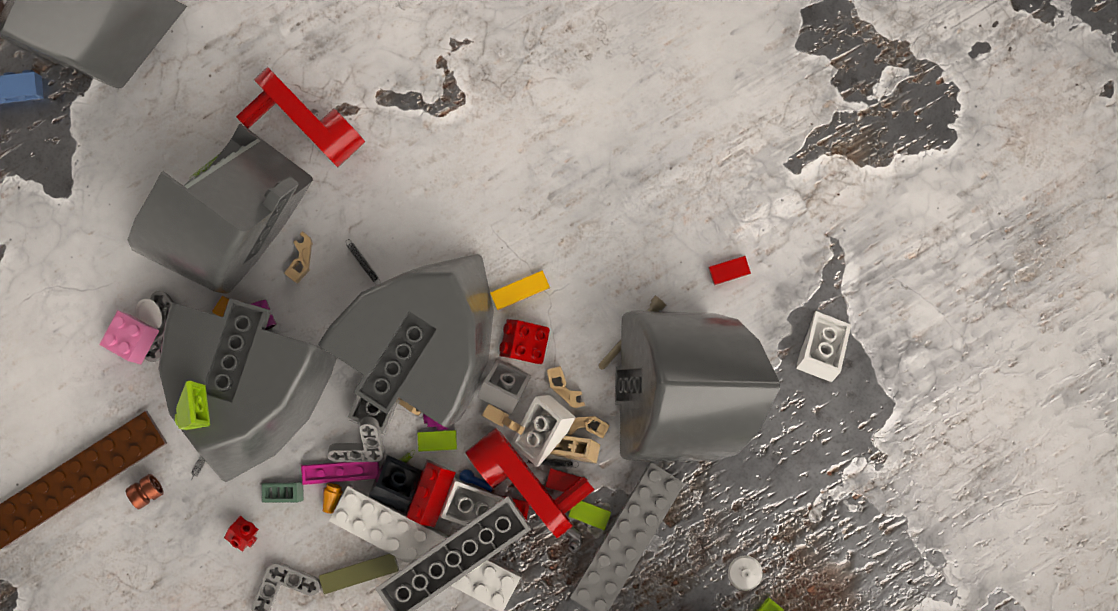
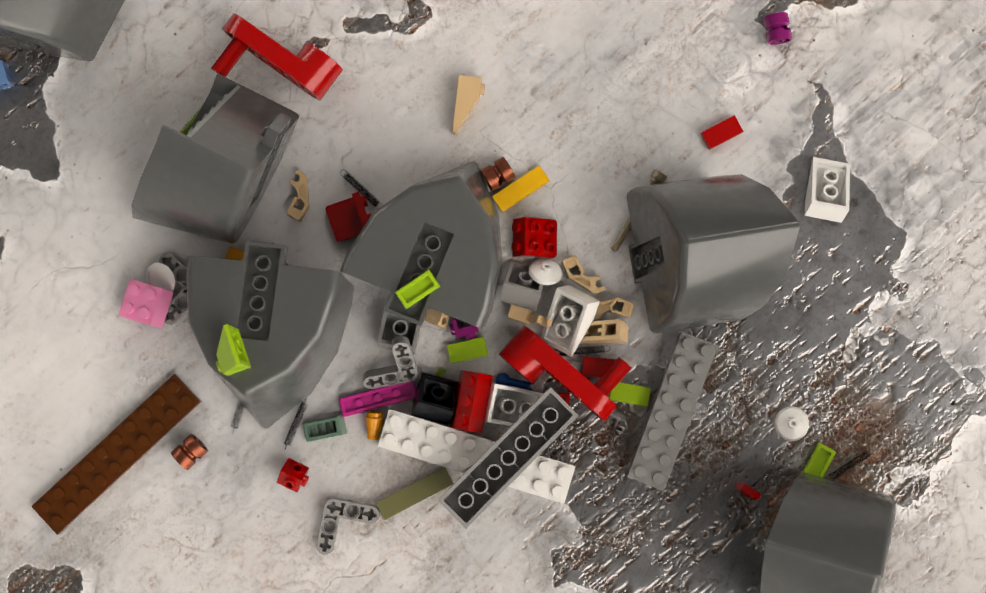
camera: 15 degrees left, 0 degrees up
none -> black piece [284,399,307,449]
none -> red bracket [325,192,371,242]
none -> lime tile [395,270,440,309]
none -> tan slope [452,75,485,135]
none -> copper wheel [480,157,516,191]
none -> white piece [528,258,562,285]
none -> magenta wheel [764,12,792,45]

